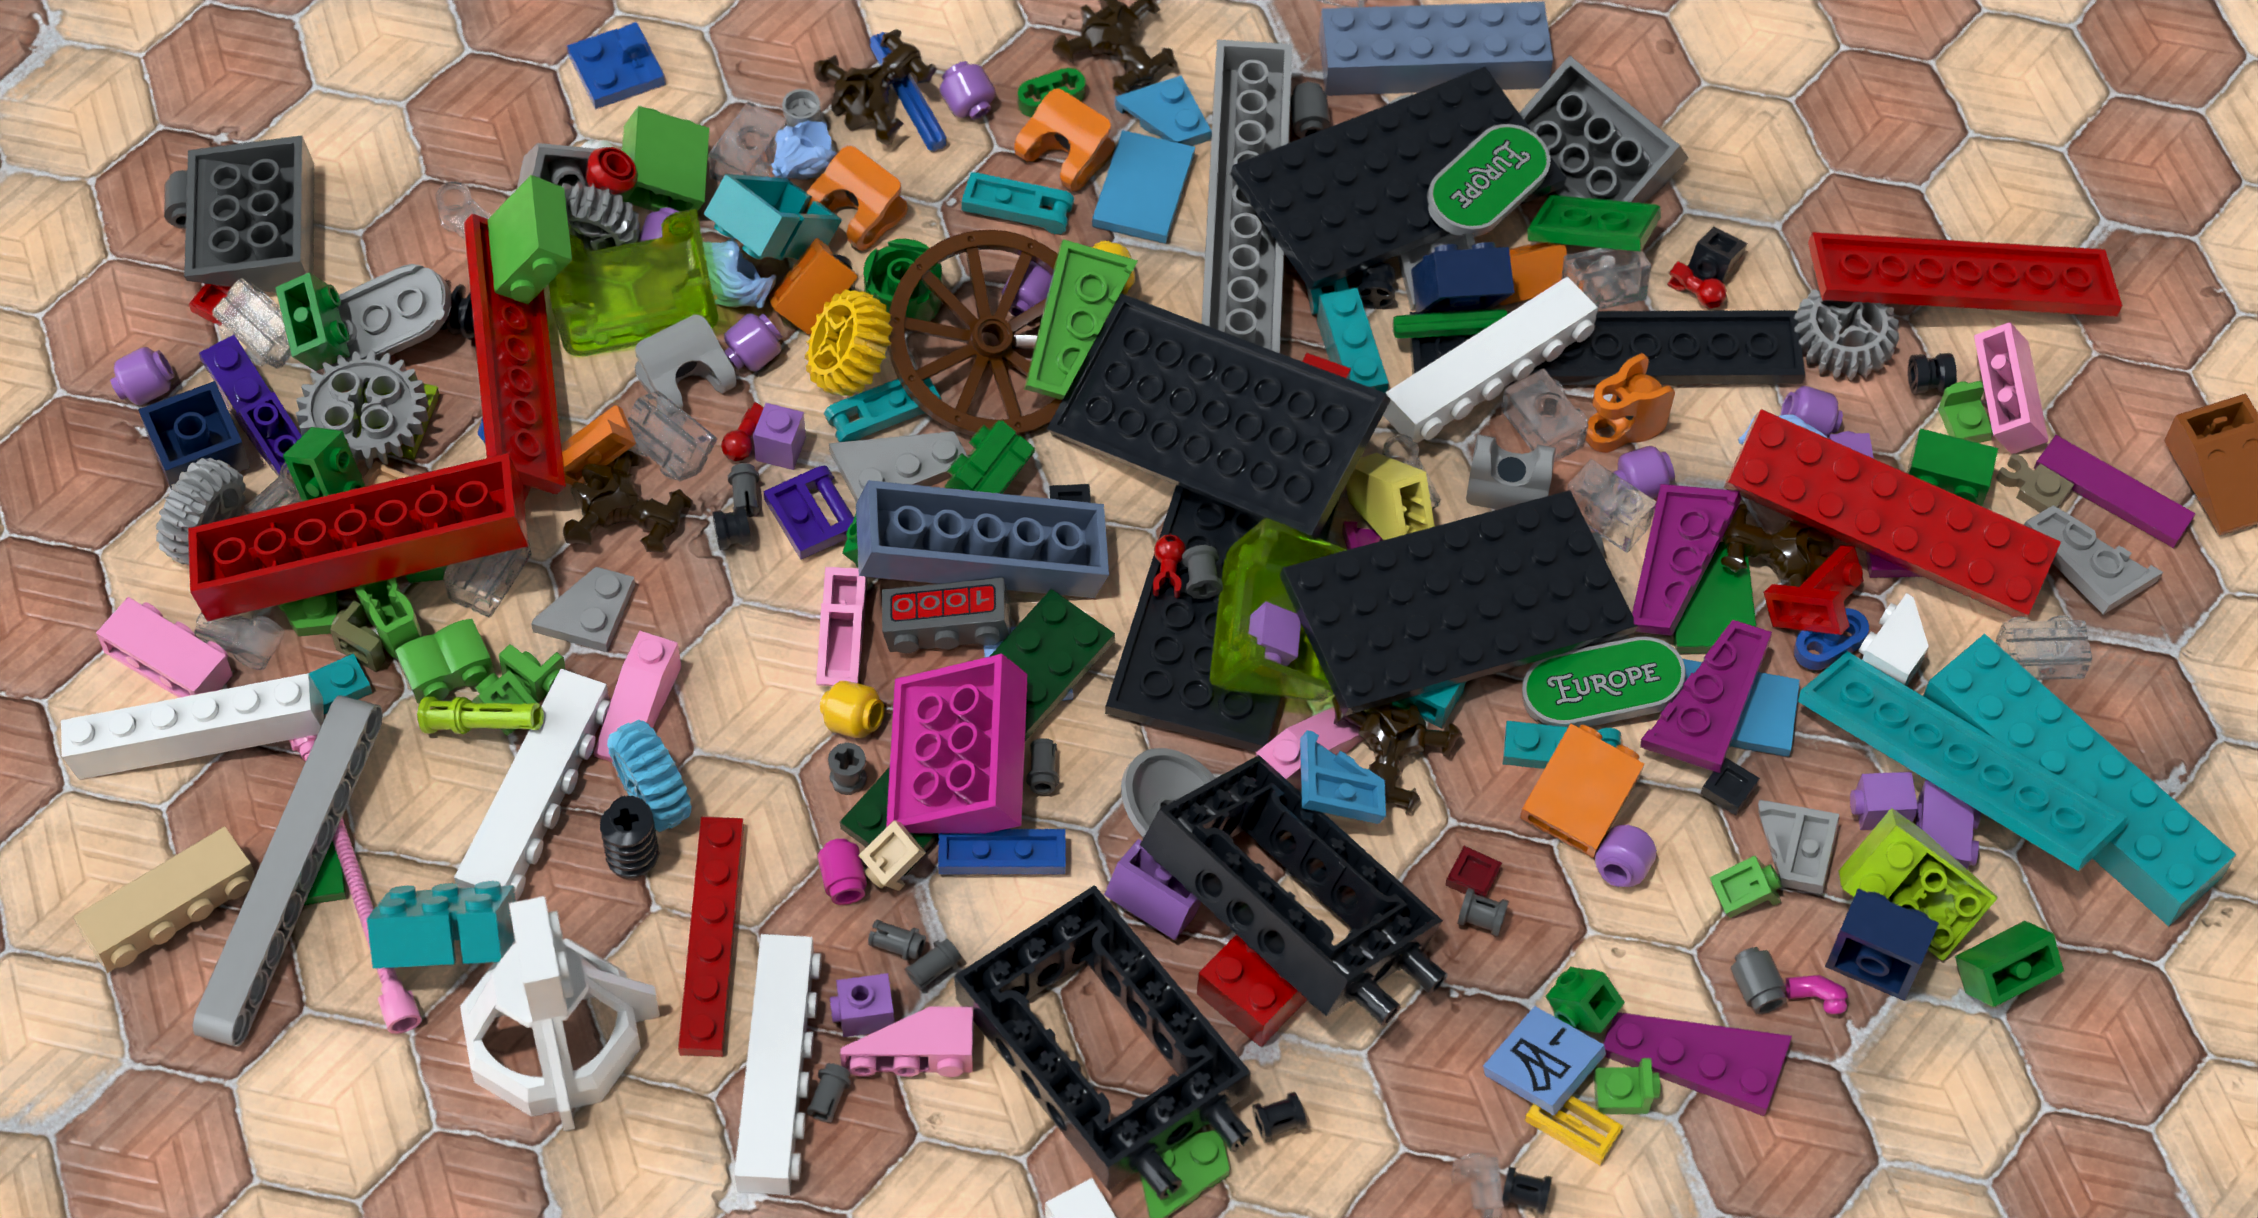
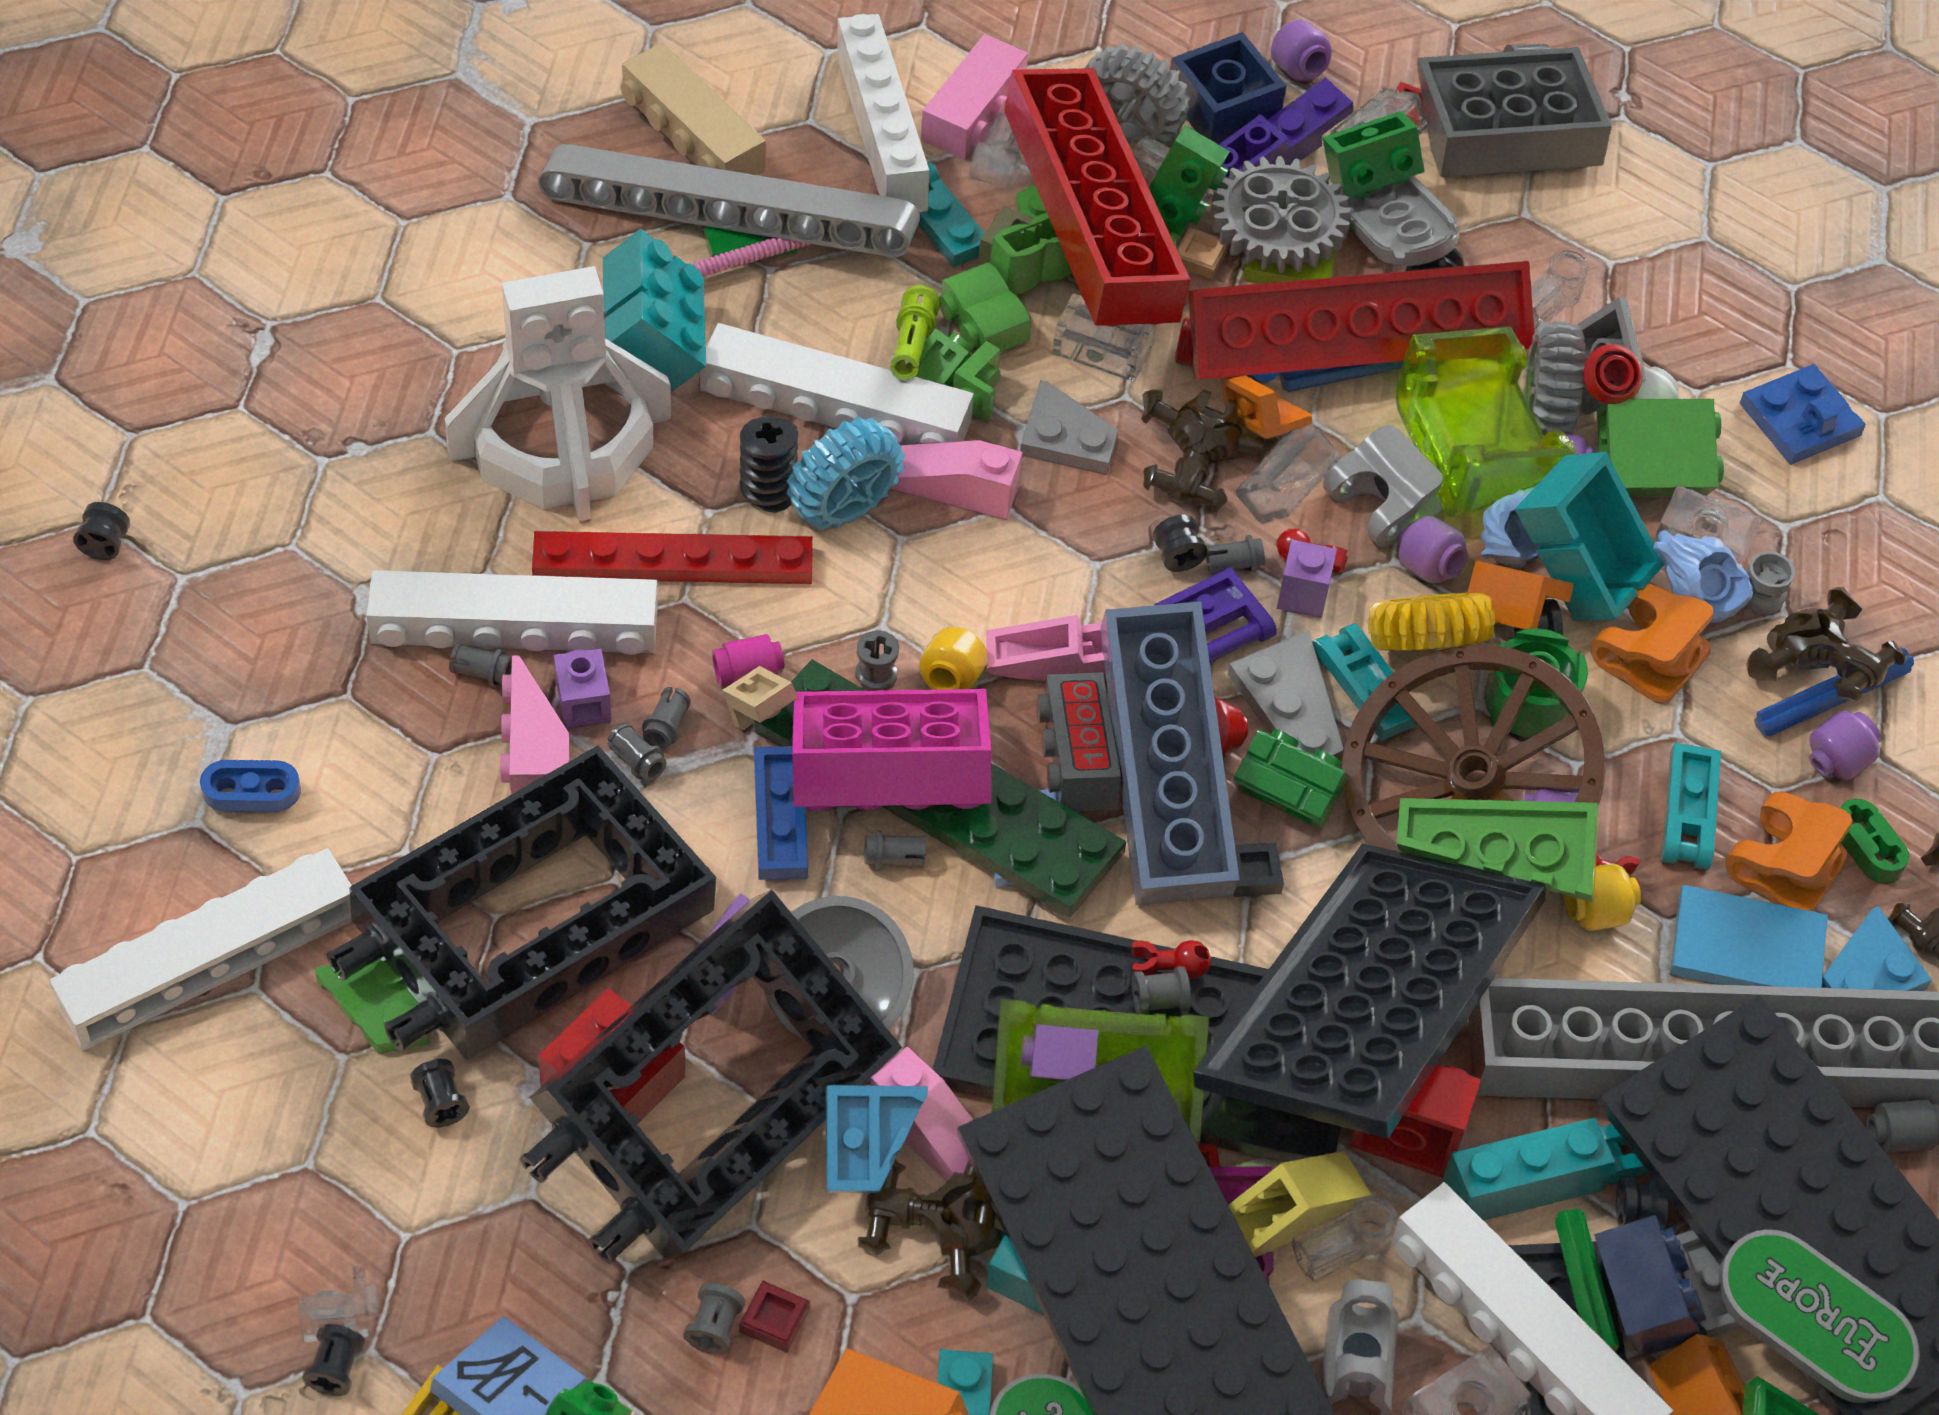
camera: 85 degrees right, 5 degrees down
bright green brick [488,175,572,304] -> none

